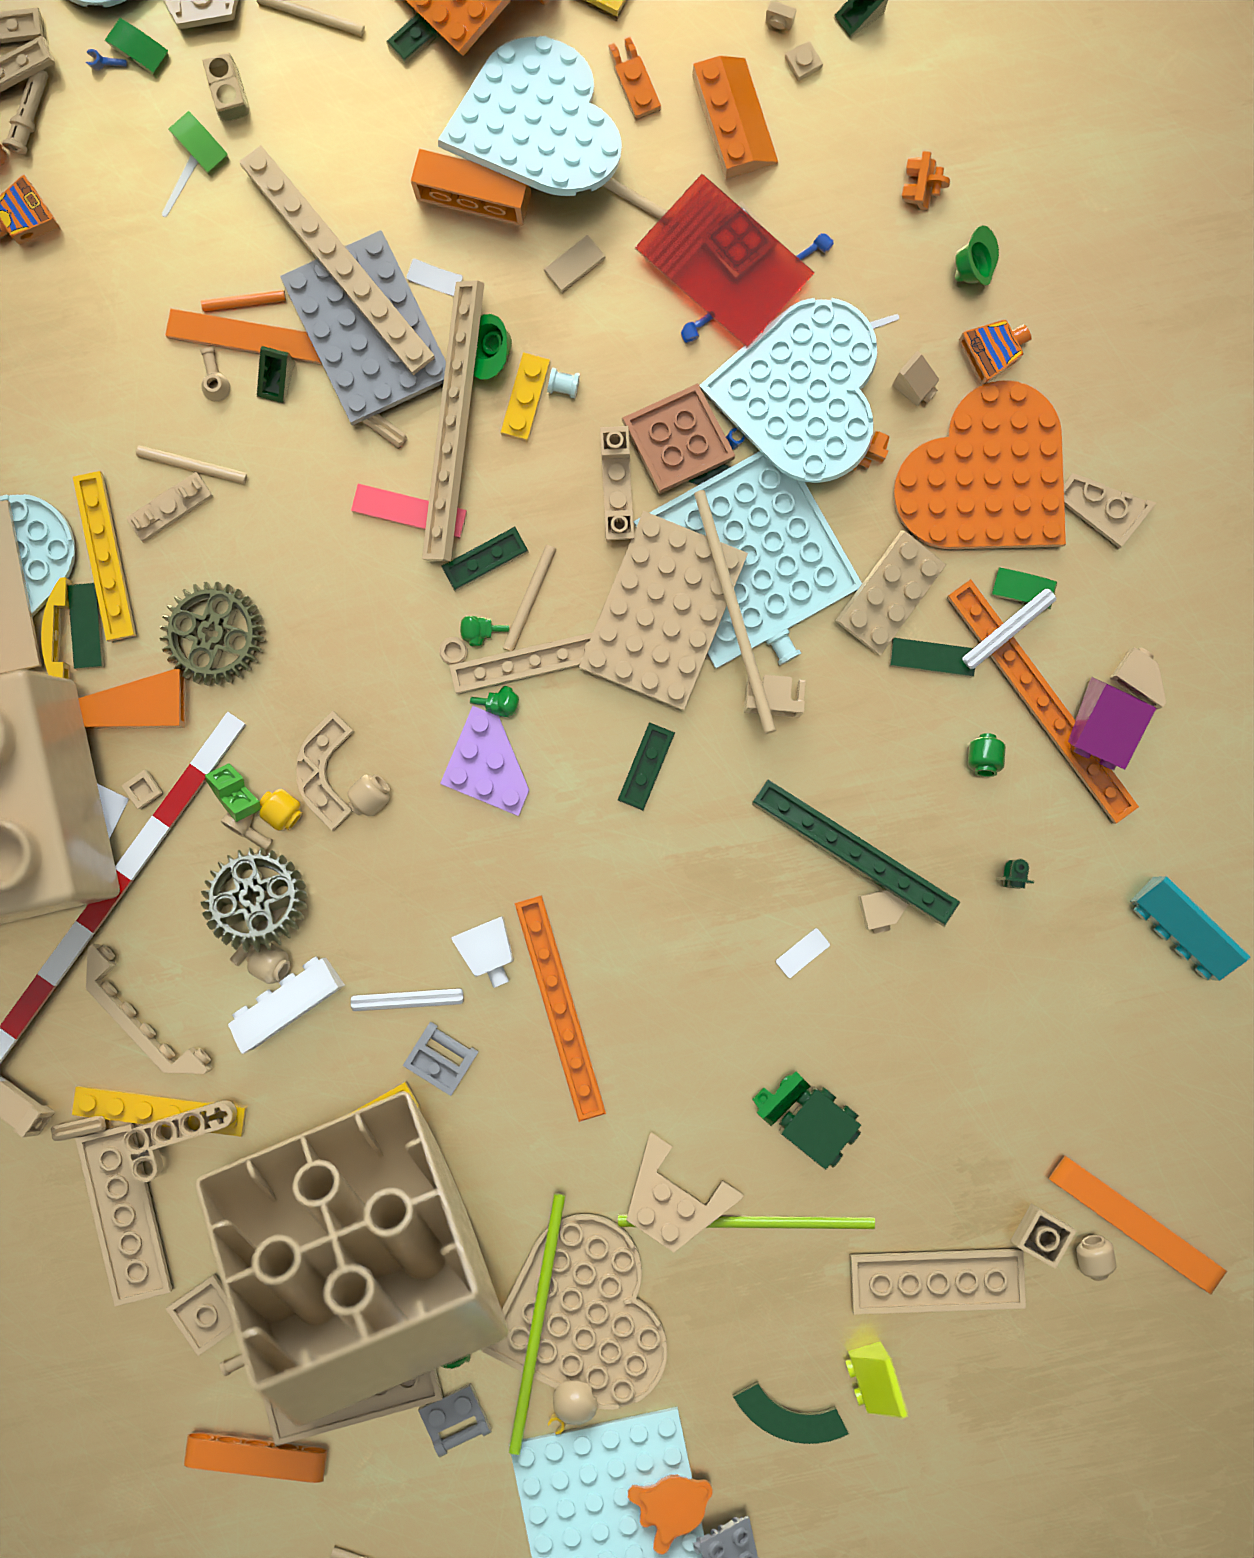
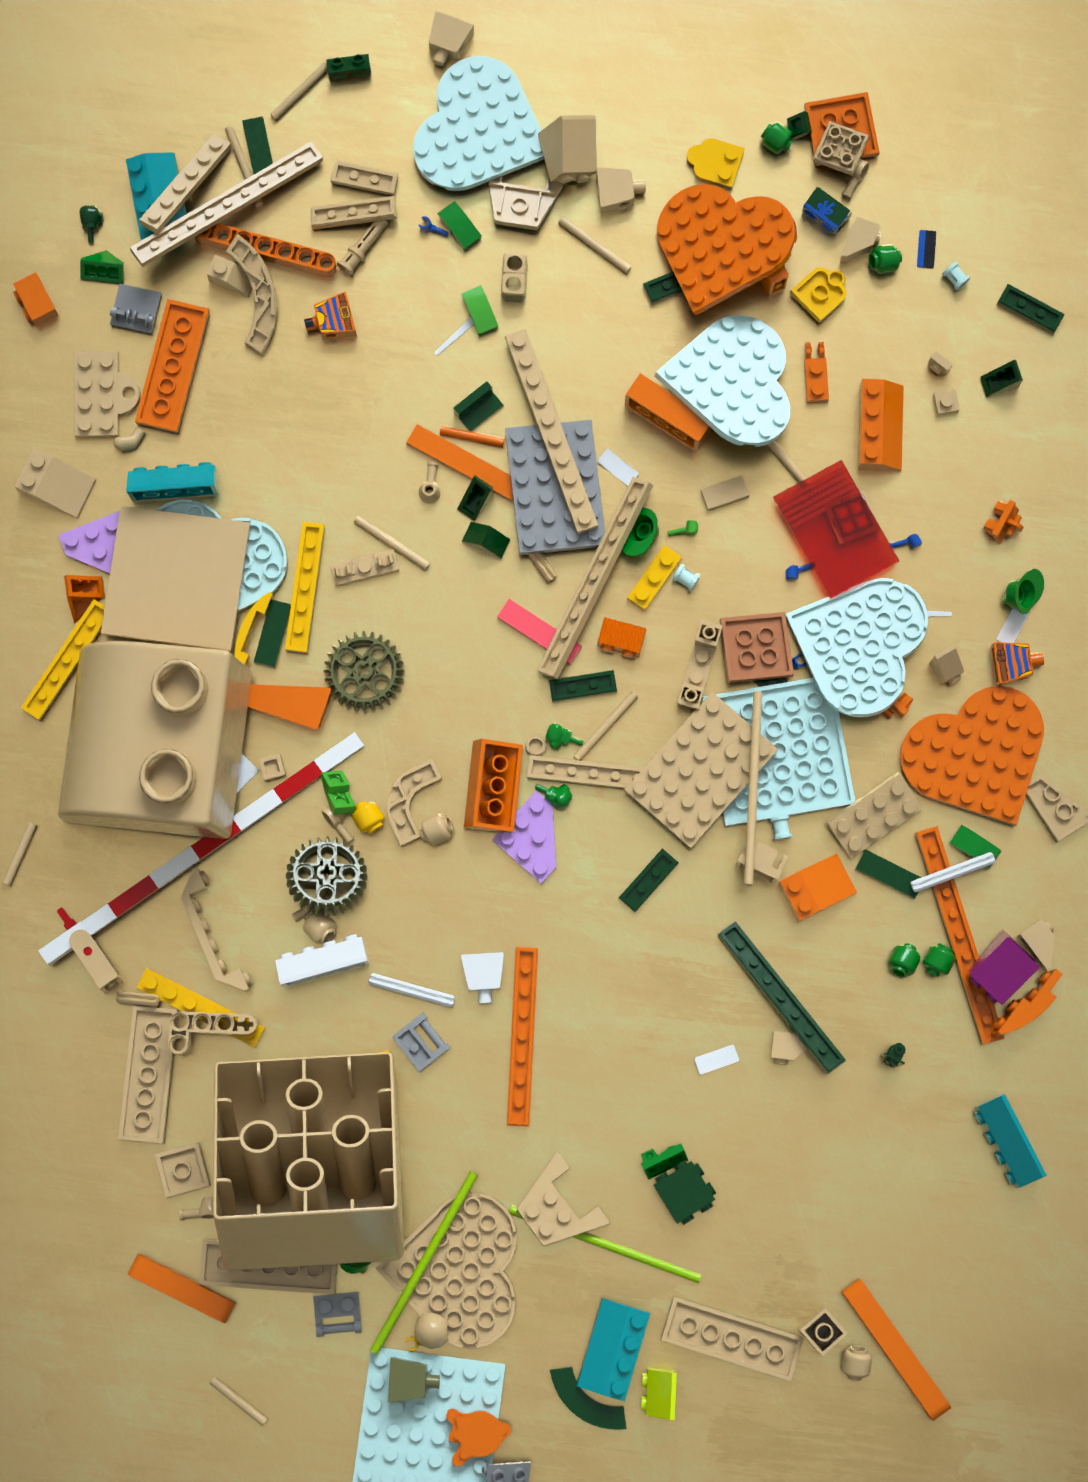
camera: 20 degrees right, 5 degrees down
none -> olive torso [388,1357,440,1402]
none -> dark green panel [453,381,504,431]
none -> dark green slope [462,522,510,559]
none -> orange slope [464,739,523,832]
none -> teal slope [576,1298,650,1402]
none -> orange brick [597,617,647,659]
none -> bright green hand [668,520,698,536]
none -> orange slope [778,854,857,923]
none -> green head [923,943,956,978]
none -> orange slope [991,969,1063,1037]
none -> white sticker [996,608,1029,643]

